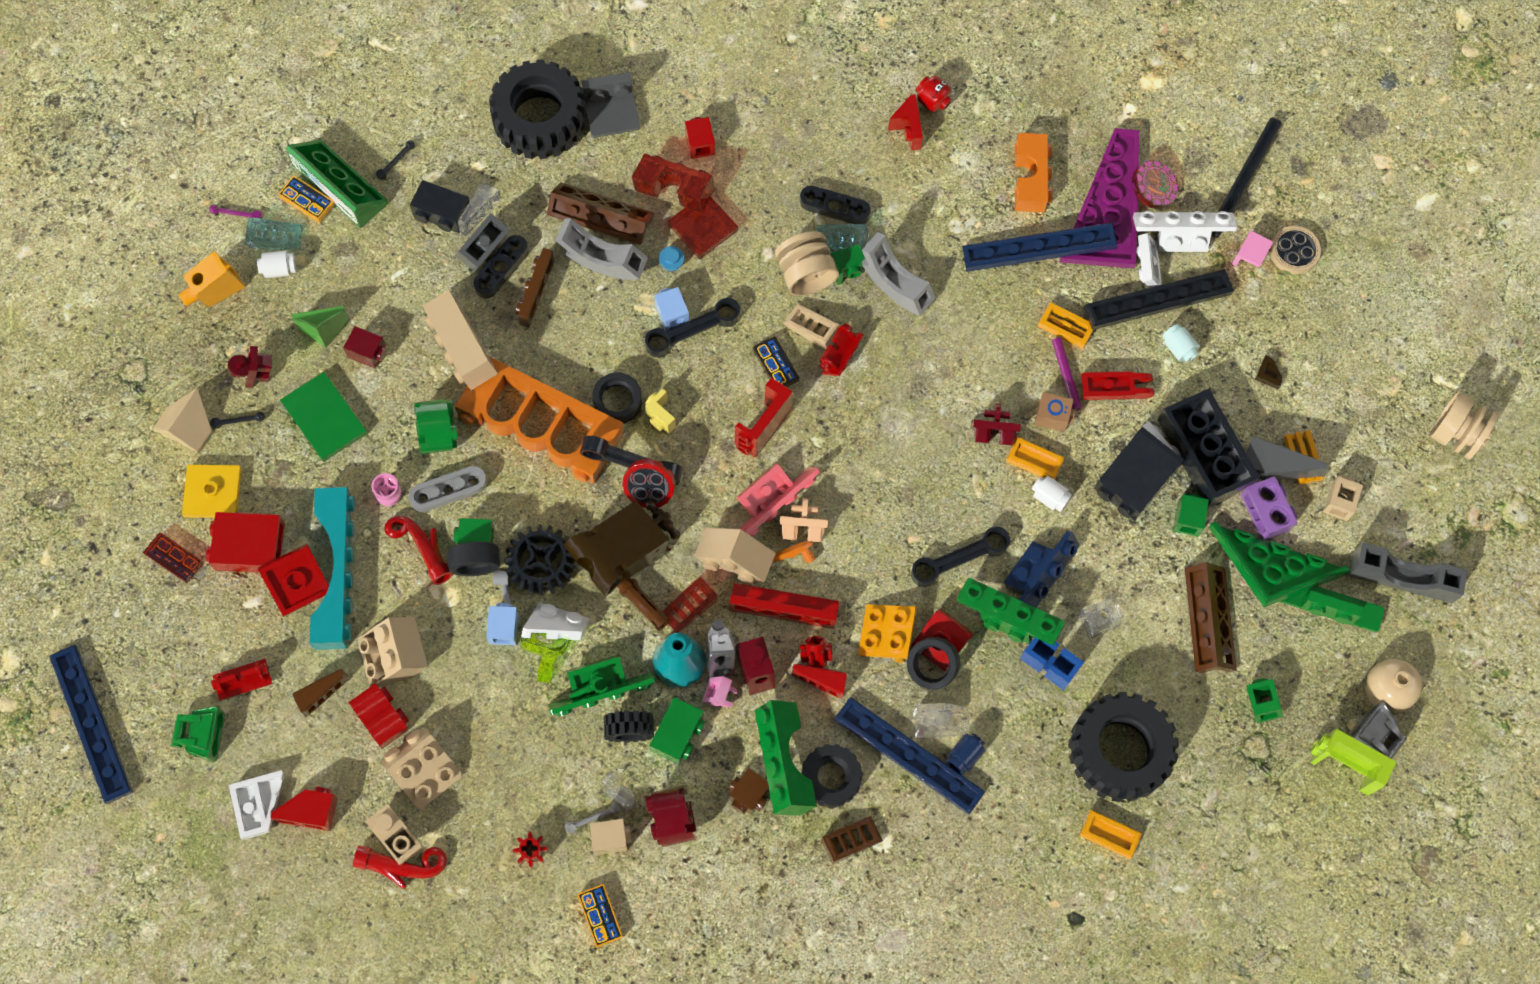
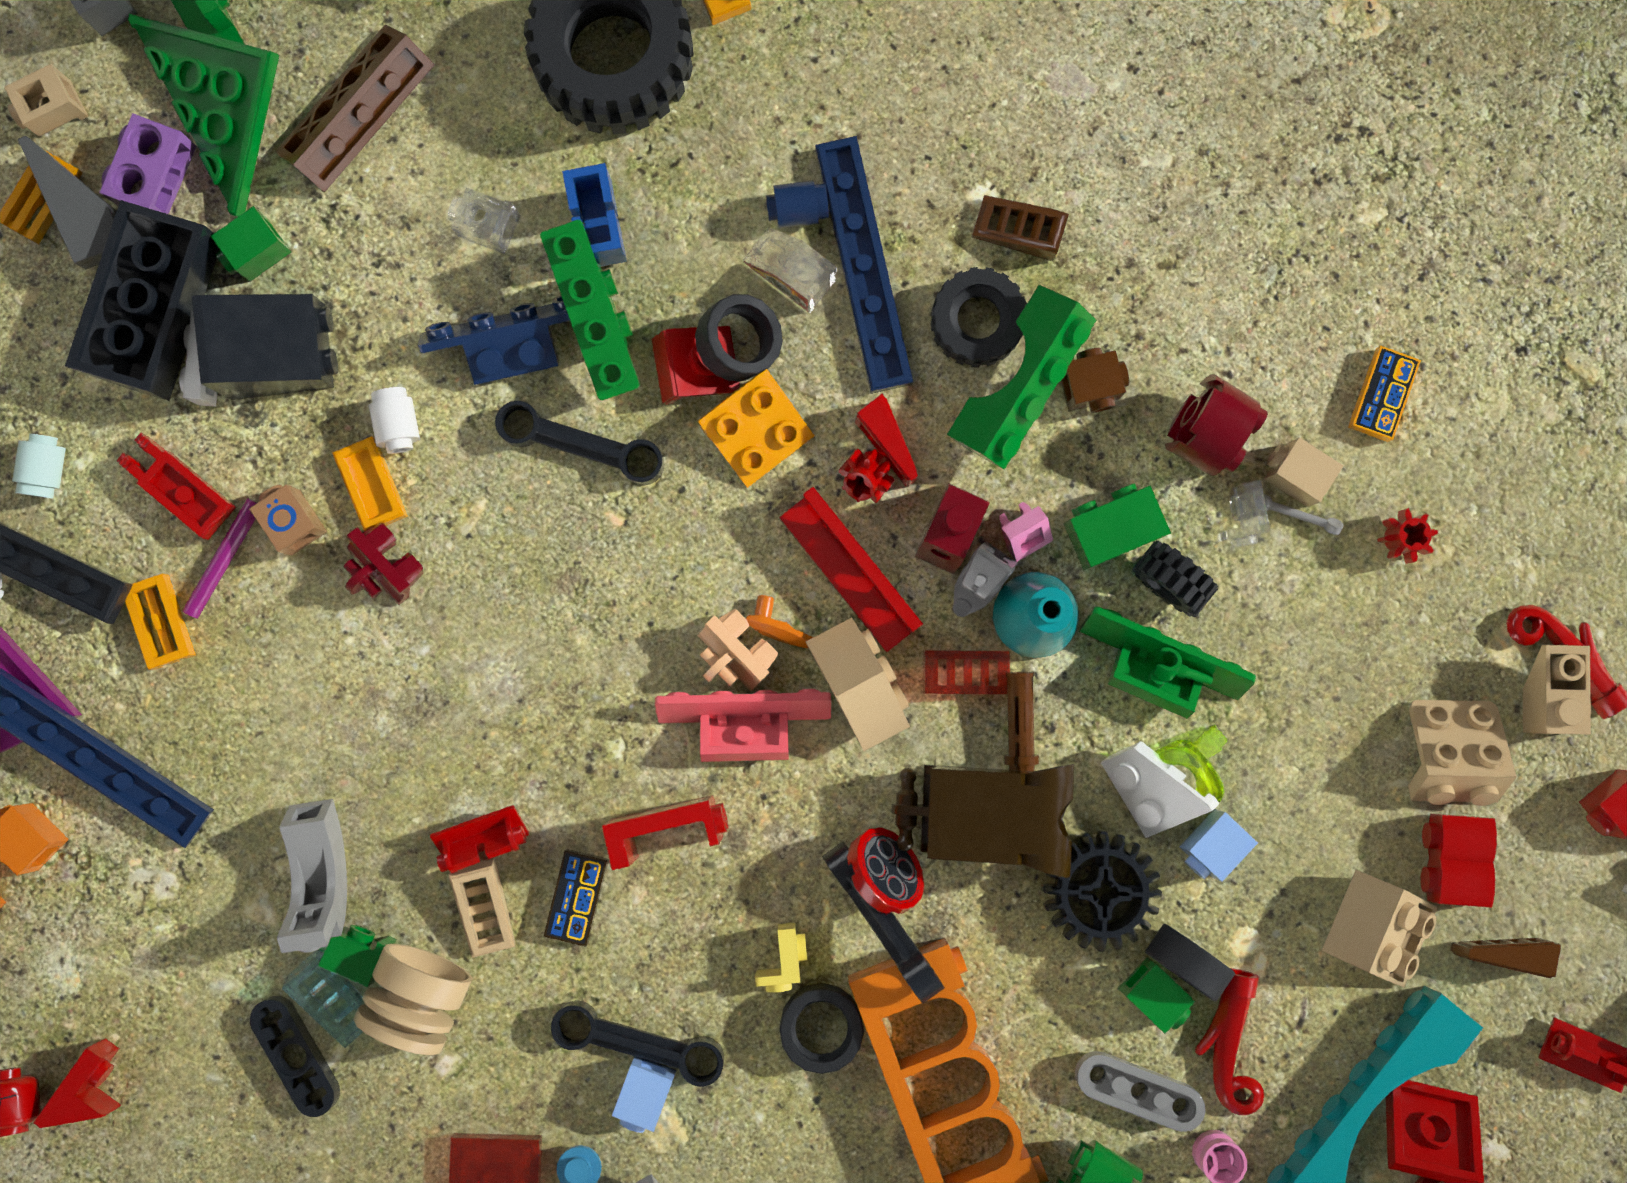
camera: 140 degrees left, 15 degrees up
light grey hand [493,570,511,604] -> none

